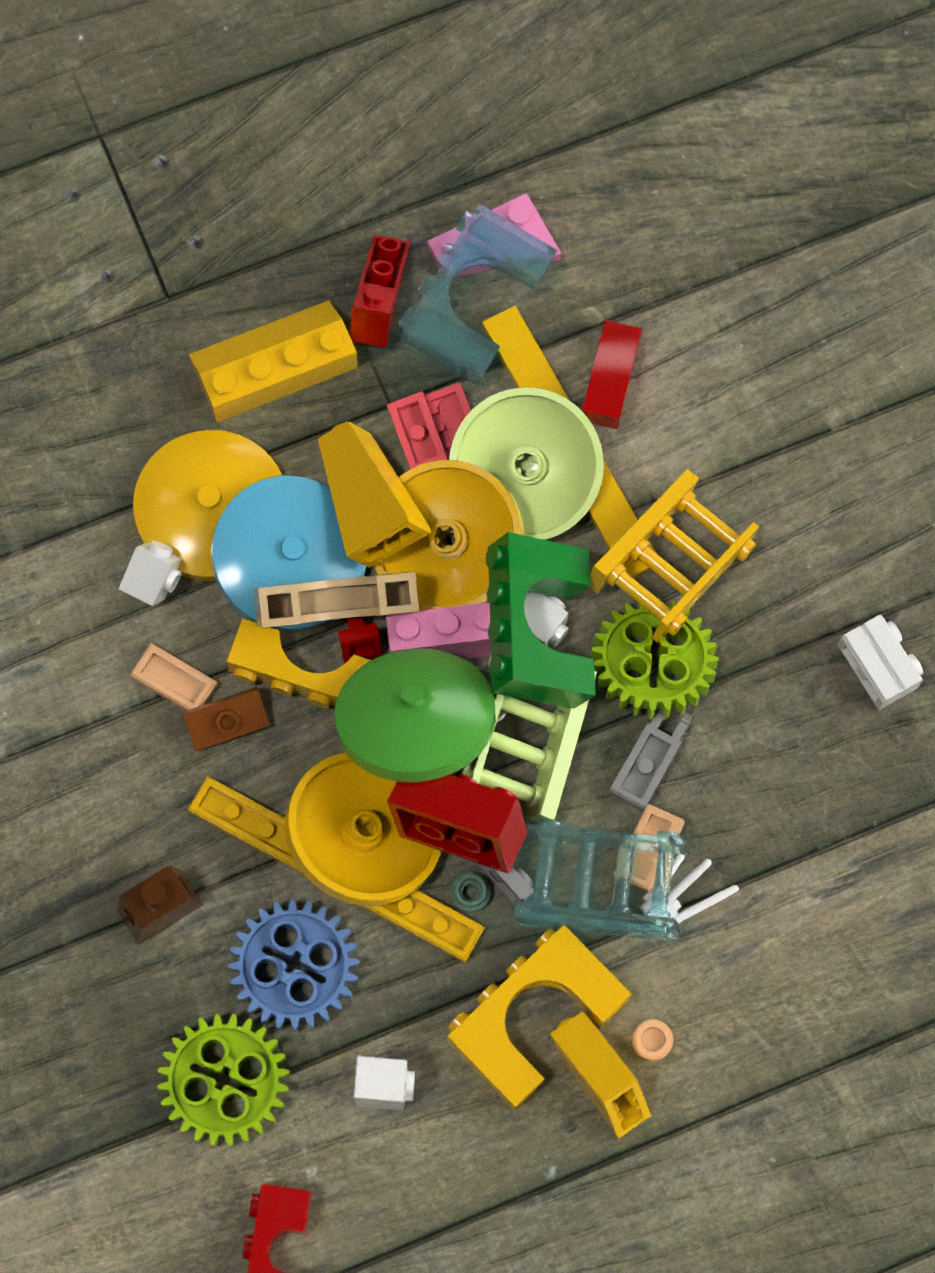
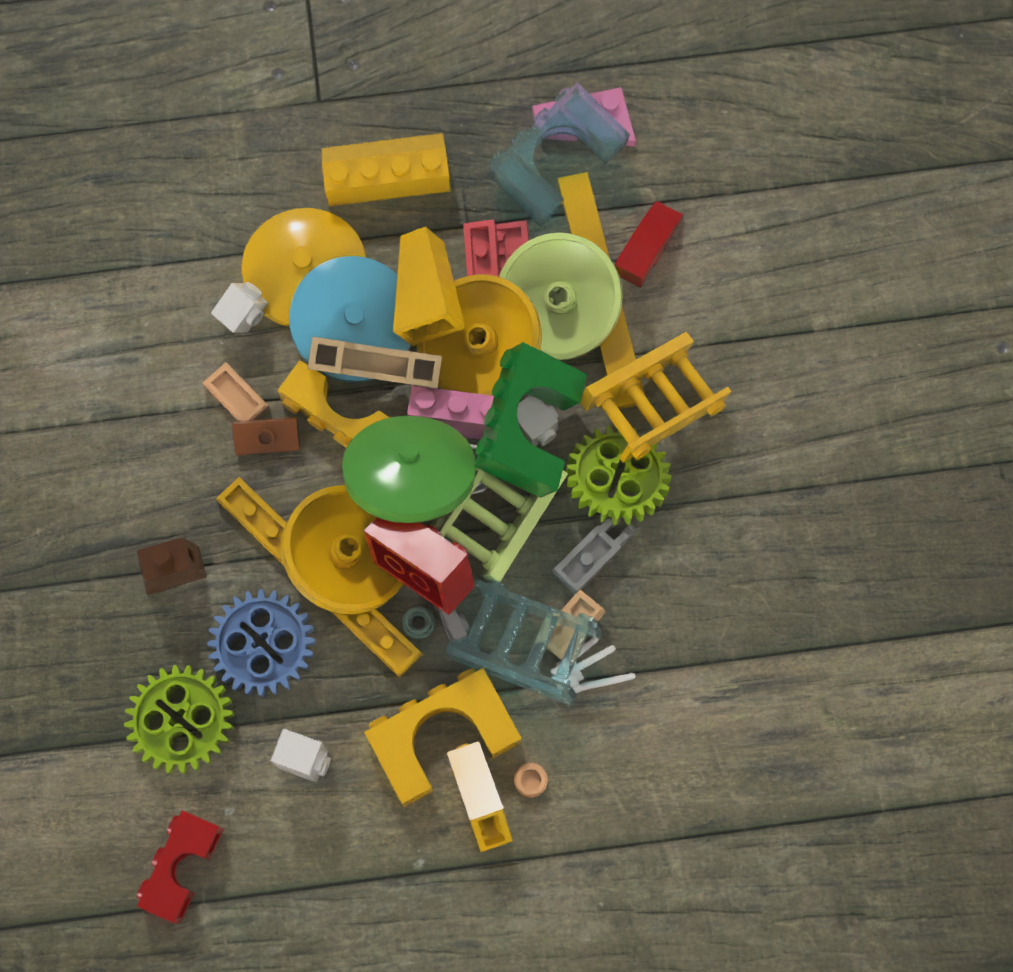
camera: 20 degrees right, 0 degrees up
red tile [338,617,382,664] -> none
red slope [350,235,411,348] -> none
white brick [838,615,923,710] -> none

